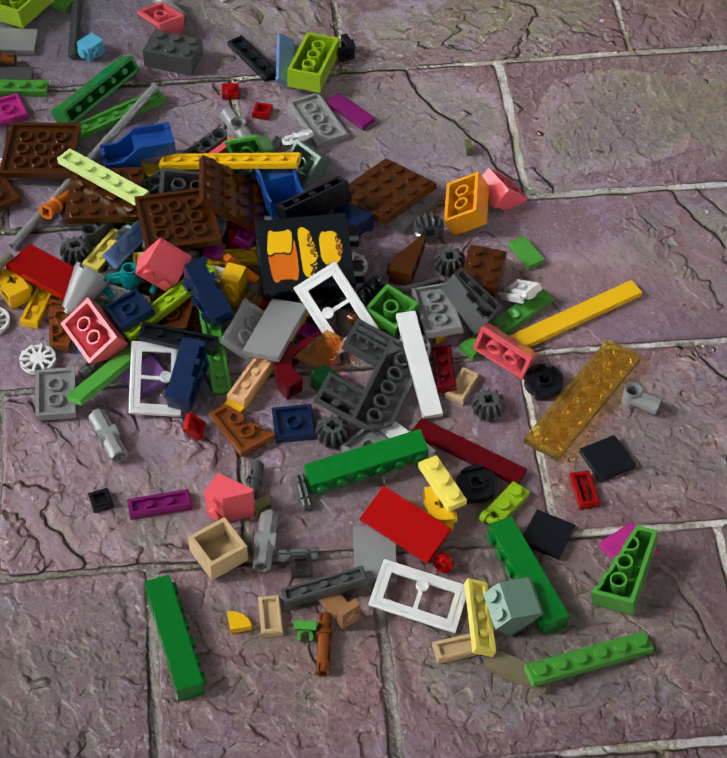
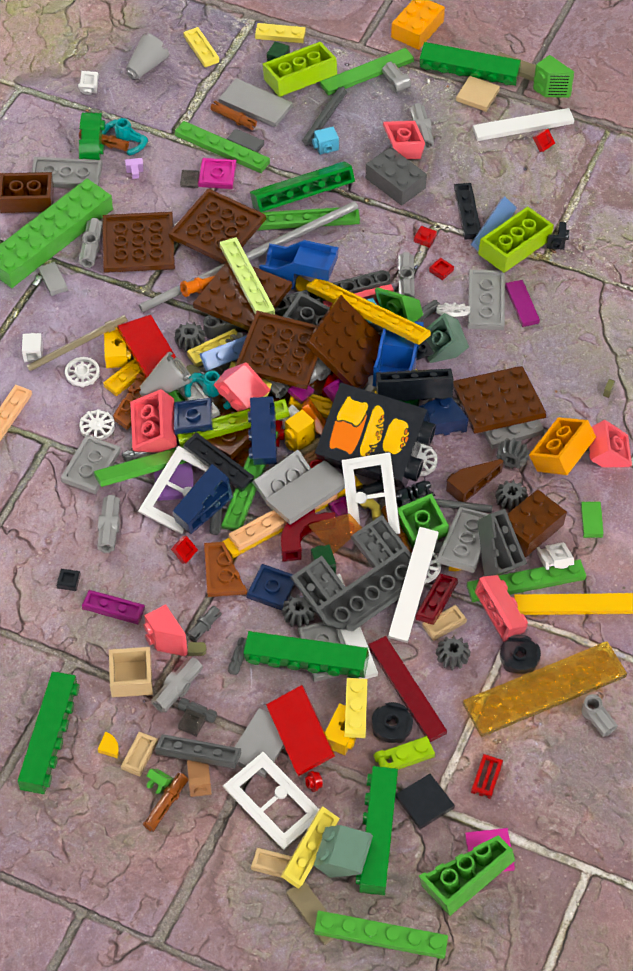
camera: 30 degrees right, 5 degrees up
black tile [579,435,636,482] -> none
none -> light yellow arm [360,498,382,521]

